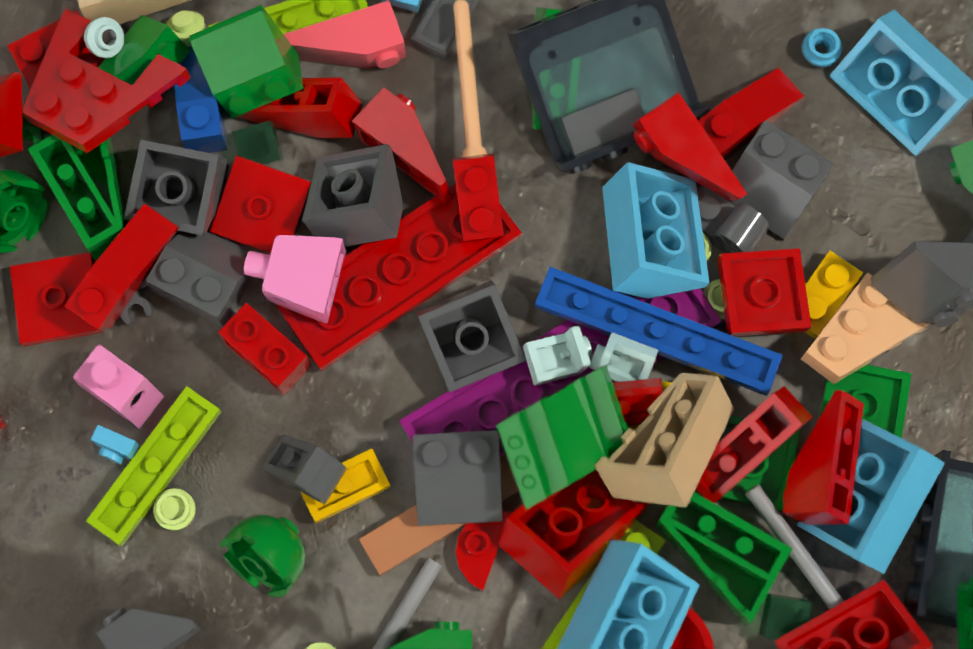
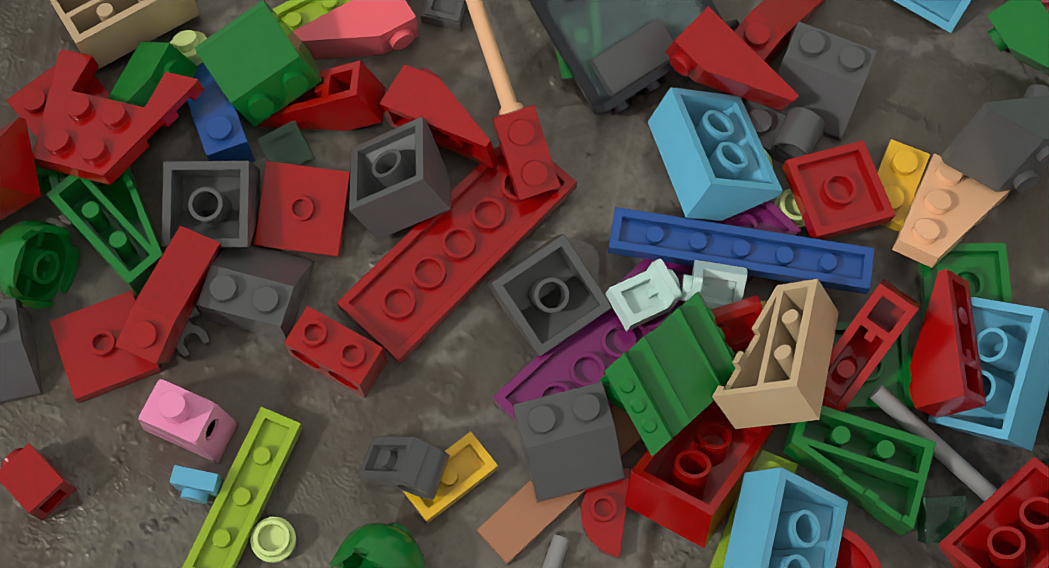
camera: 10 degrees left, 5 degrees down
light aqua plate [84,17,124,58] -> none
bright pink torso [244,235,346,324] -> none

